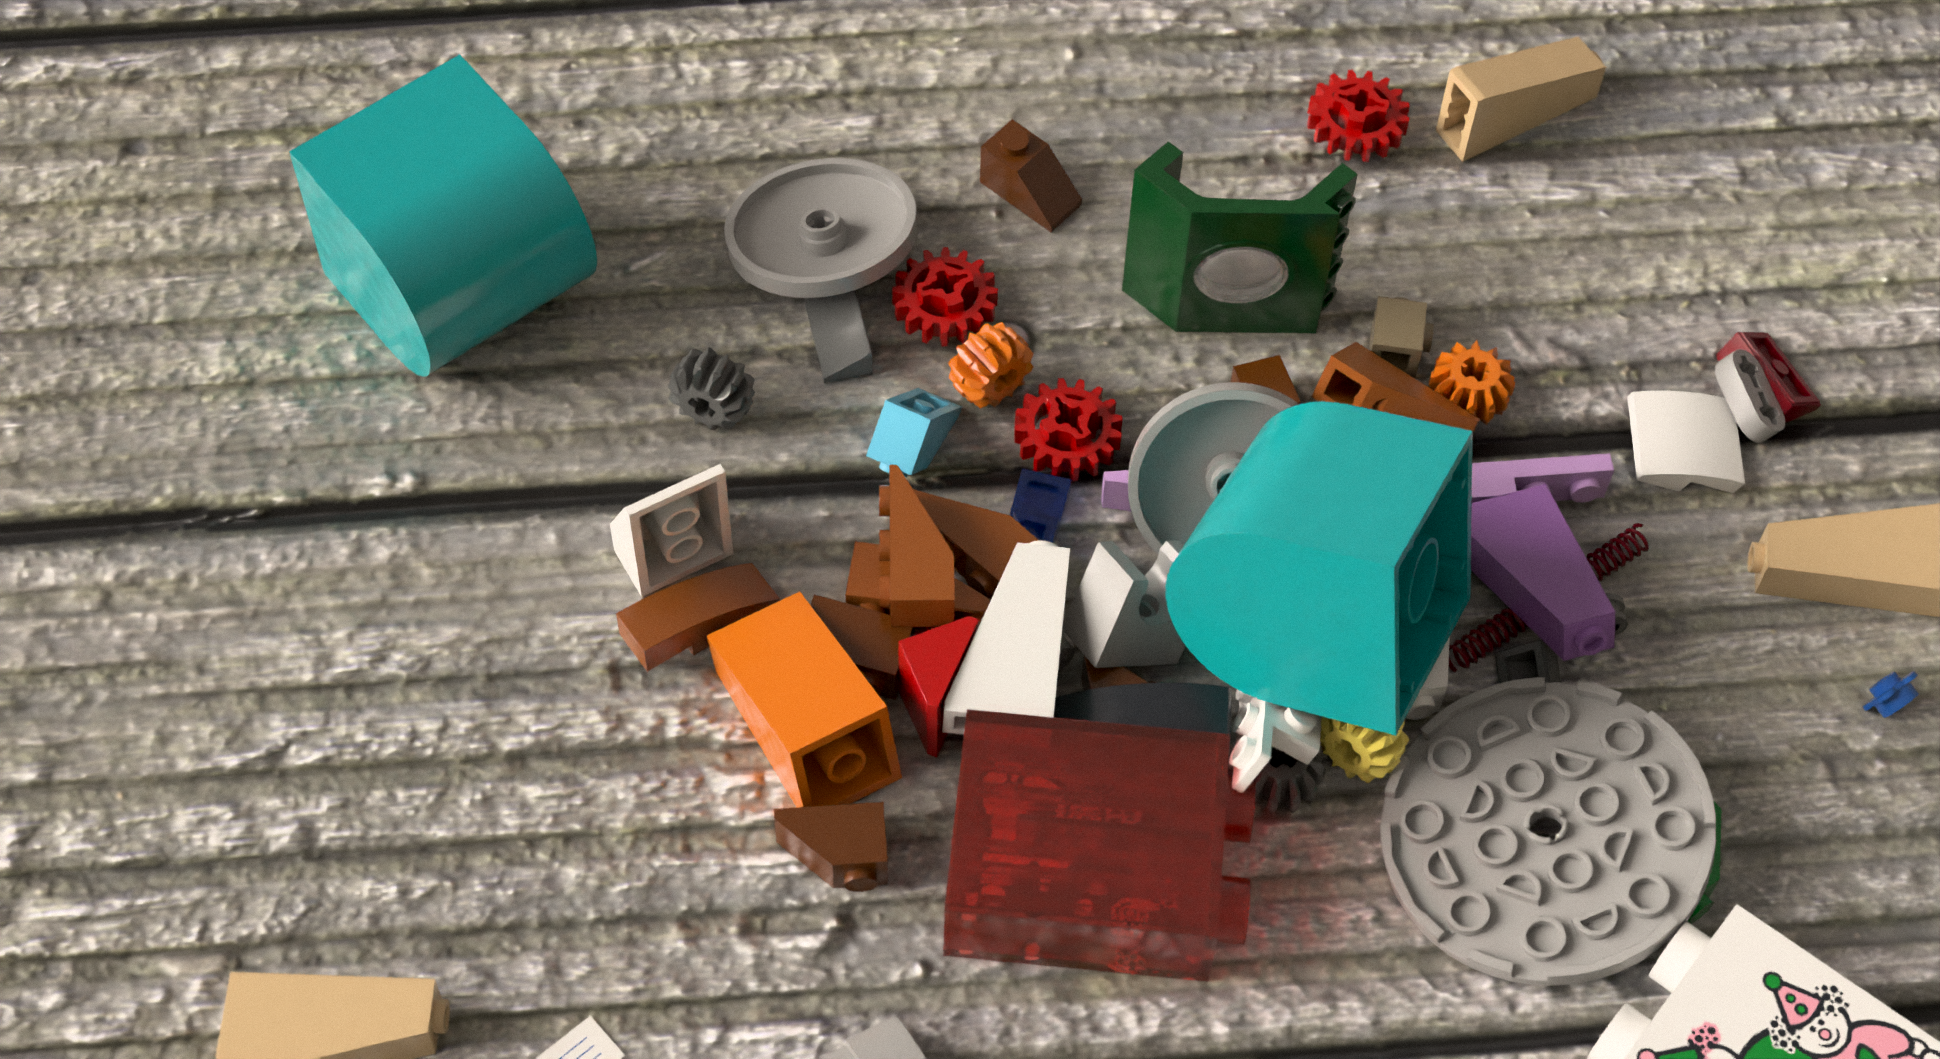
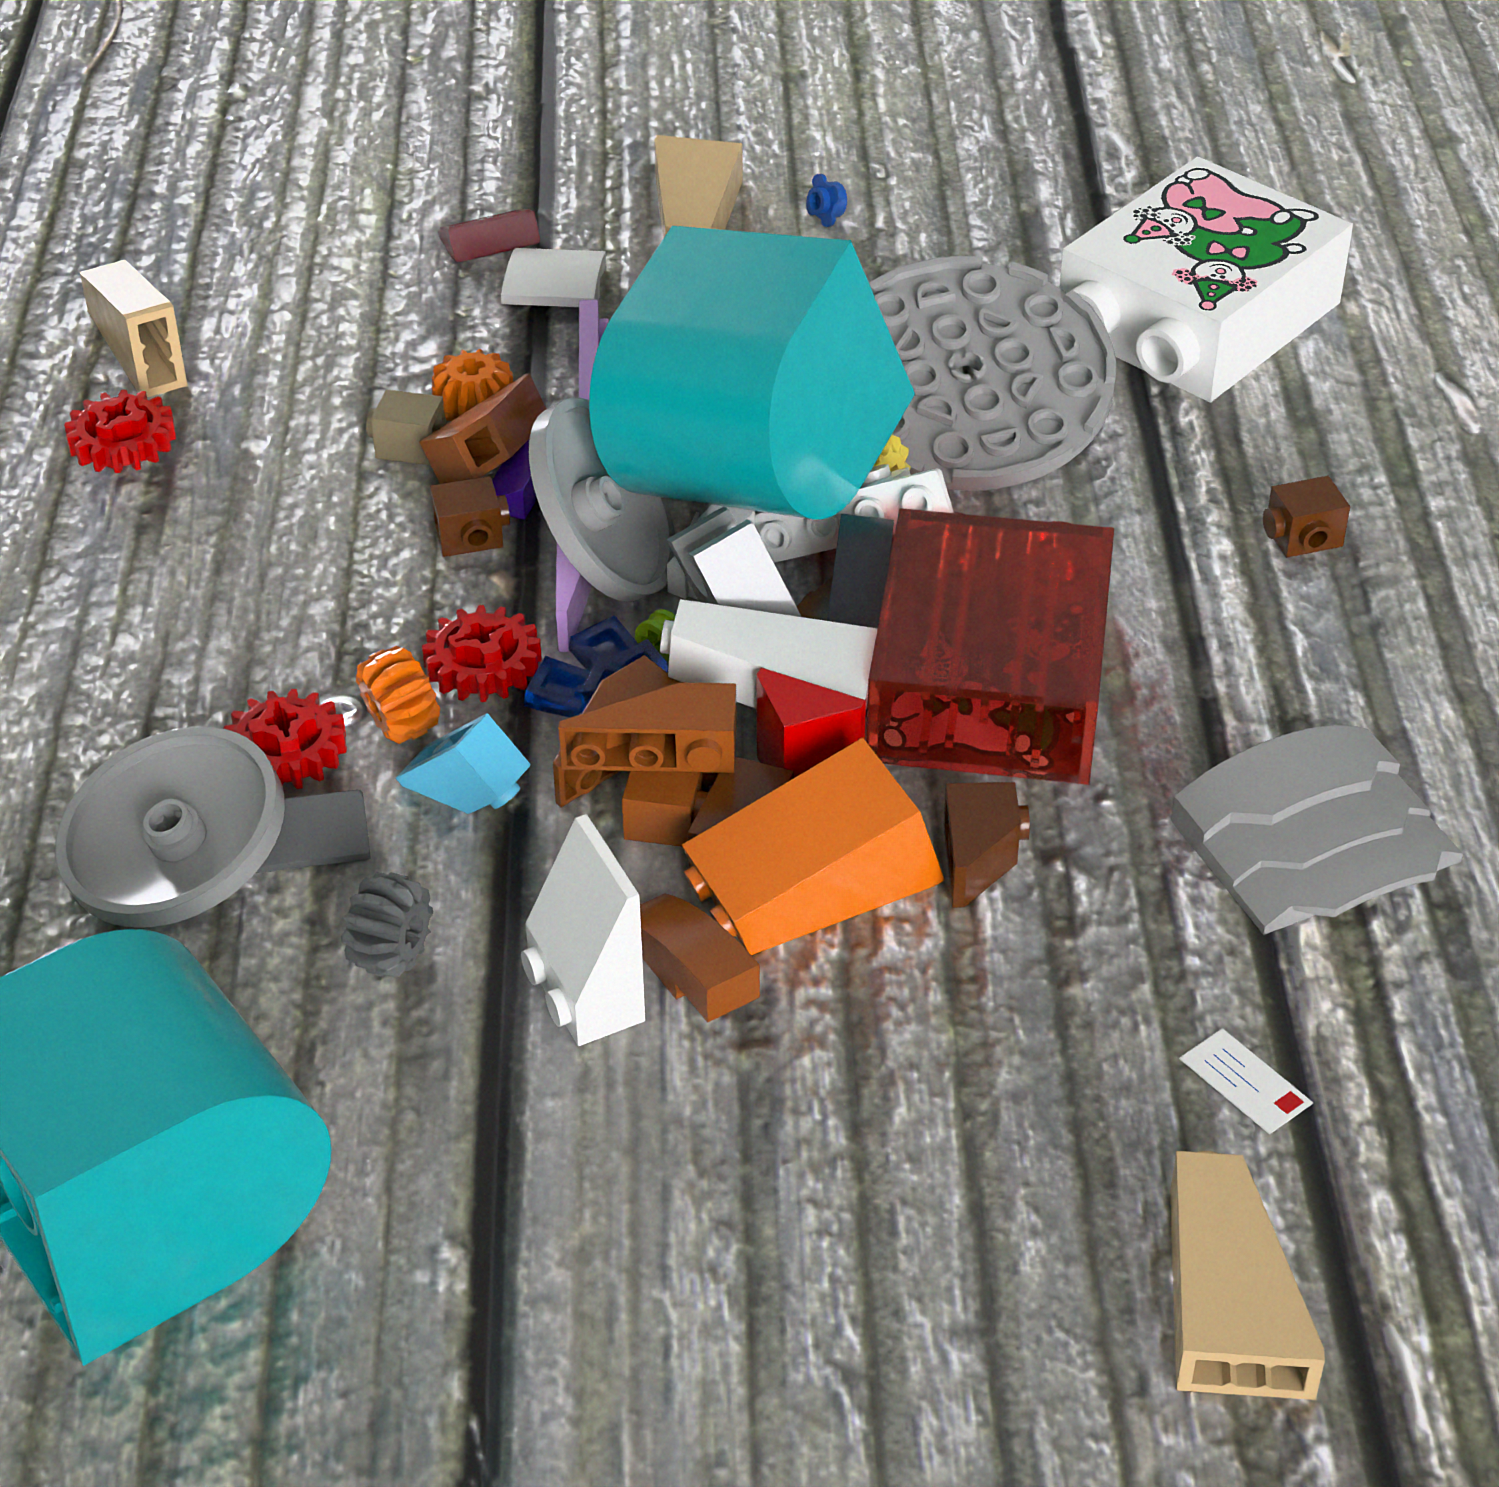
camera: 85 degrees left, 15 degrees down
reddish brown slope [980,119,1082,232] -> none
dark green panel [1122,141,1358,334] -> none
light grey beam [1715,349,1785,443] -> none
none -> clear blue slope [568,615,669,683]

